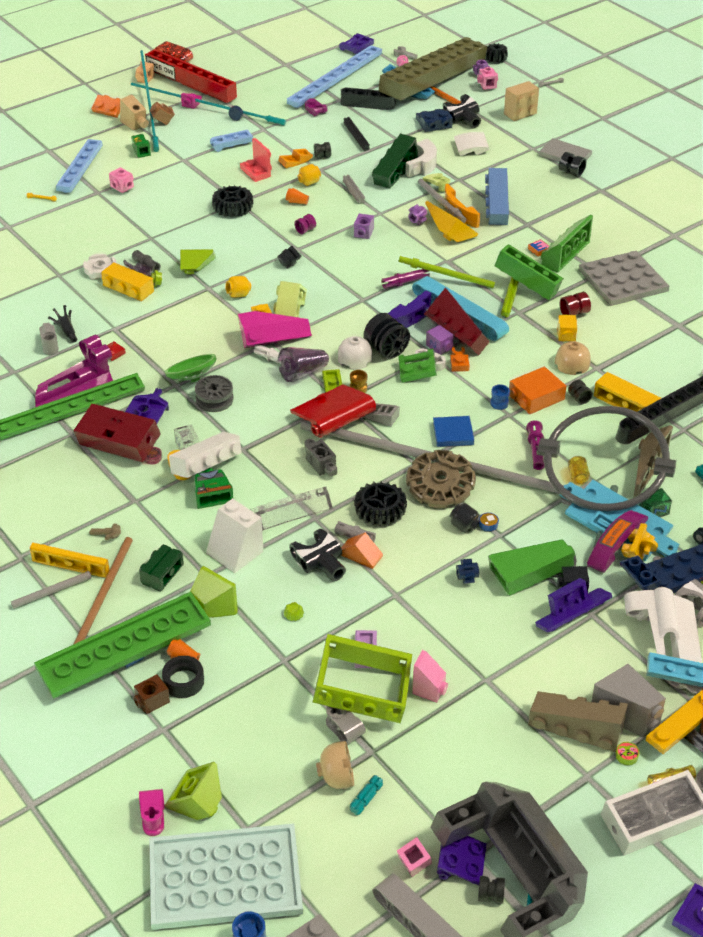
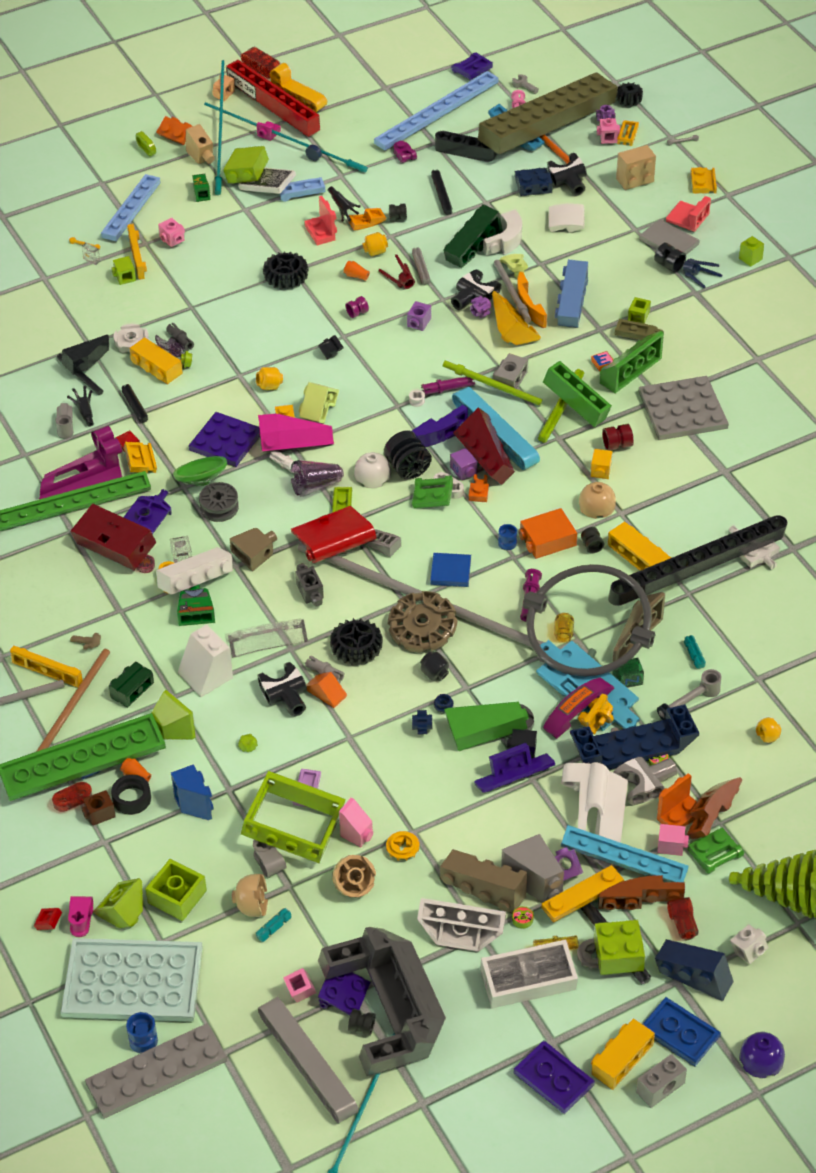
camera: 10 degrees right, 5 degrees up
medium nougat brick [150,102,175,125] -> none
lime slope [180,249,216,275] -> none
pearl gold wheel [350,370,368,393] -> none
tile [479,513,499,531] -> none
none -> red tile [34,908,62,930]
none -> clear red plate [52,782,92,812]
none -> black bar [57,353,103,395]
none -> black slope [62,334,109,375]
none -> clear plate [82,243,100,265]
none -> lime brick [111,256,136,285]
none -> black axle [121,384,148,423]
none -> yellow plate [124,442,157,473]
none -> yellow plate [127,224,147,280]
none -> lime tile [135,131,156,156]
none -> lime brick [145,859,207,921]
none -> blue slope [171,764,214,820]
none -> dark purple plate [189,412,260,467]
none -> lime brick [223,146,269,184]
none -> dark tan torso [229,528,277,571]
none -> tile [238,168,296,194]
none -> yellow beam [270,63,327,112]
none -> black piece [327,186,361,222]
none -> tan cylinder [332,855,376,897]
none -> dark red plant [379,254,415,289]
none -> yellow gear [386,831,420,861]
none -> white bush [409,390,425,407]
none -> white wedge [417,898,506,952]
none -> dark blue plate [434,694,454,713]
none -> black connector [451,269,501,310]
none -> light grey brick [492,353,528,389]
none -> medium lavender brick [554,847,583,881]
none -> olive hinge [615,319,664,340]
none -> yellow tile [617,120,639,146]
none -> lime brick [628,297,651,324]
none -> coral bracket [666,196,711,232]
none -> dark blue plant [683,258,722,288]
none -> yellow plate [691,167,717,194]
none -> lime brick [739,236,764,267]

